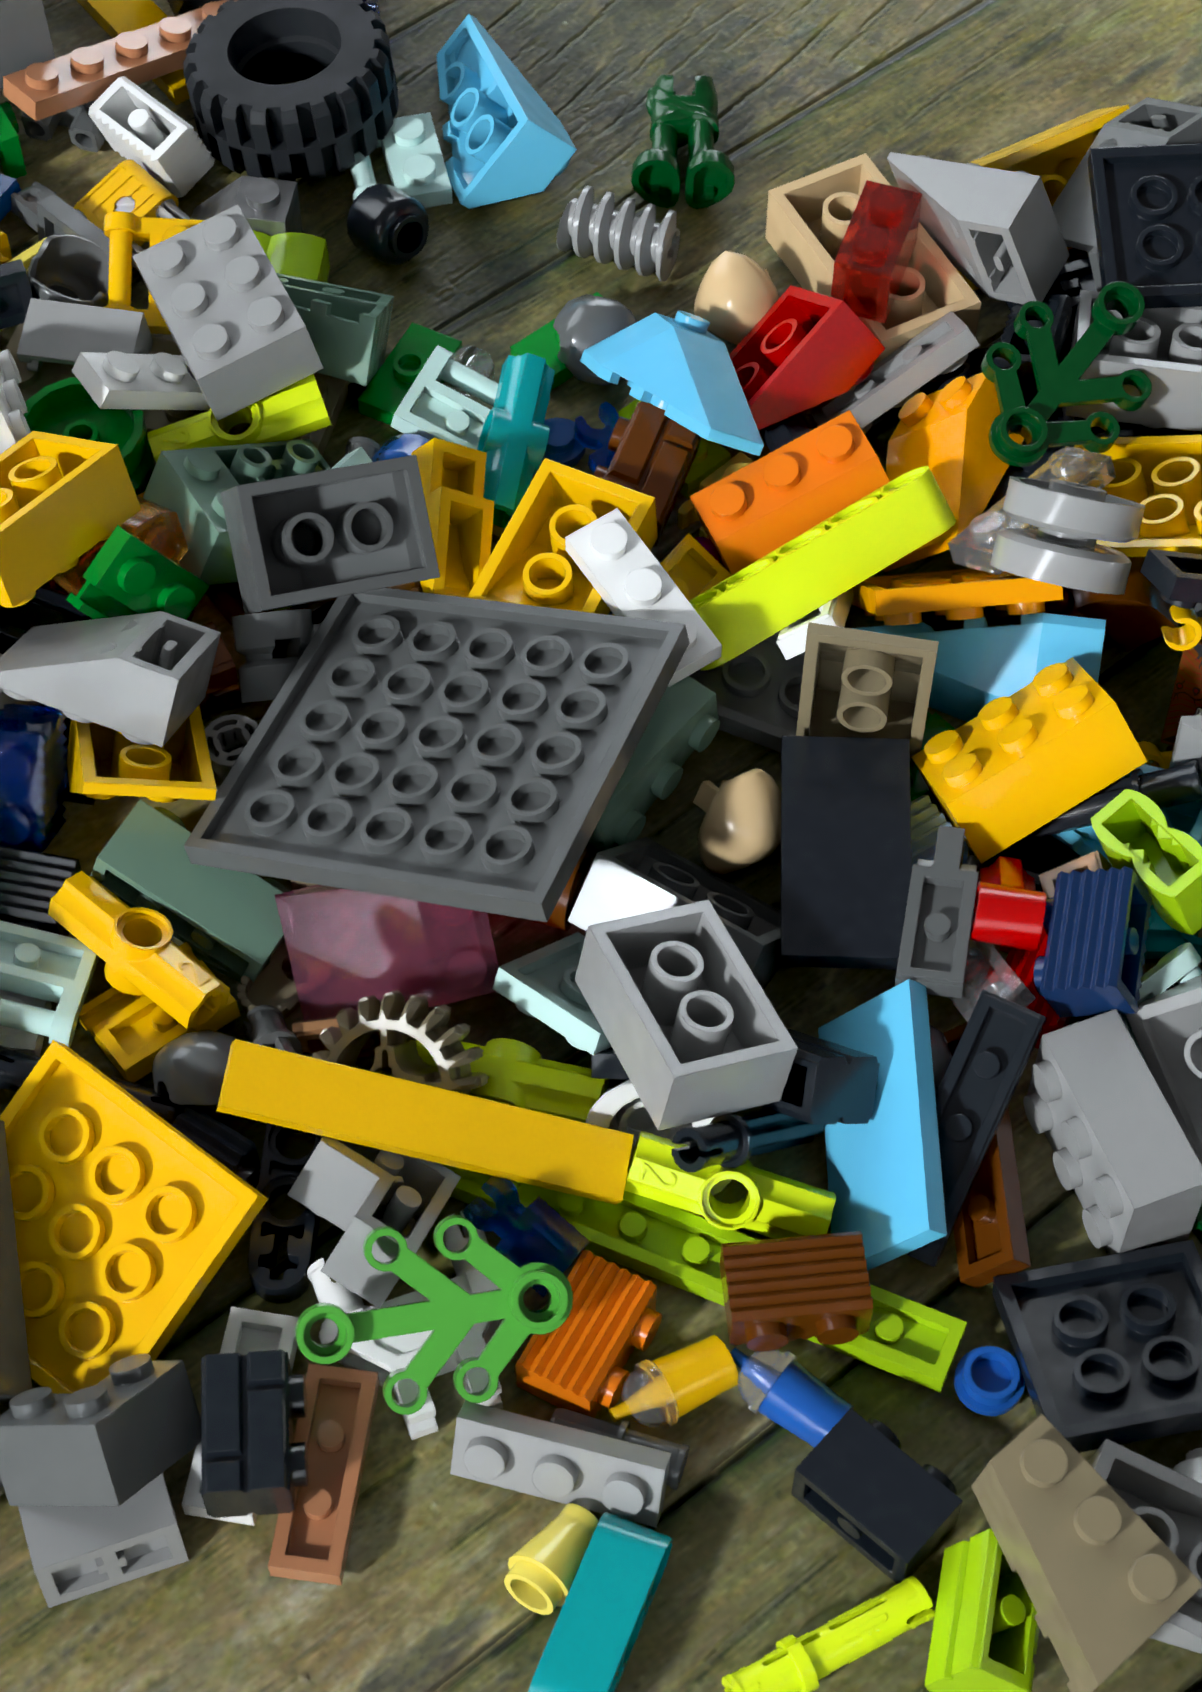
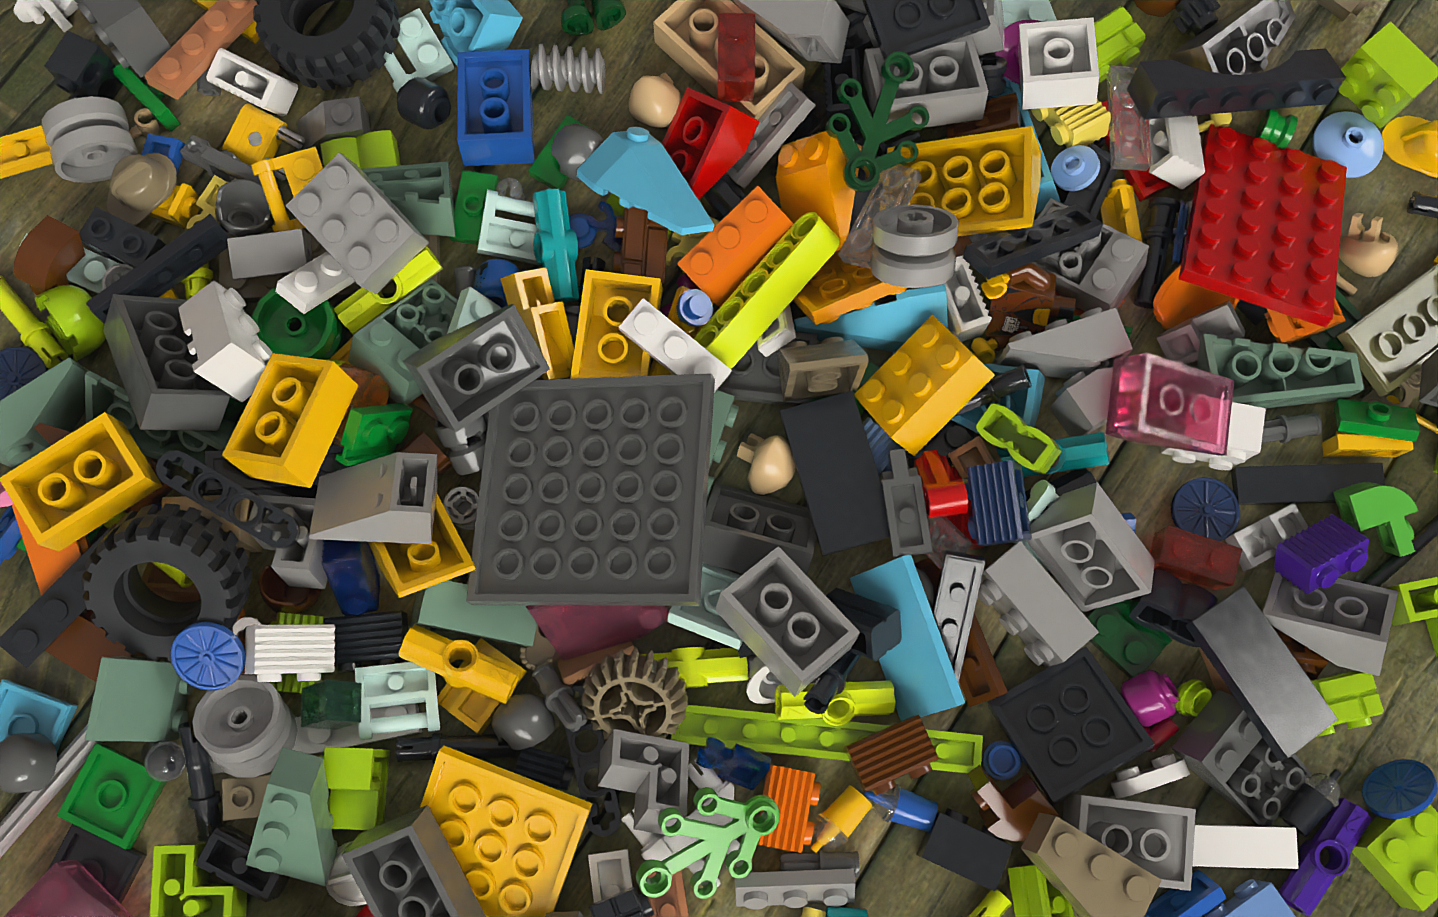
camera: 20 degrees left, 20 degrees up
yellow tile [217,1039,634,1205] -> none
none -> blue slope [457,49,535,166]
none -> plate [676,289,713,327]
none -> white brick [940,255,992,342]
none -> reddish brown brick [967,765,1061,841]

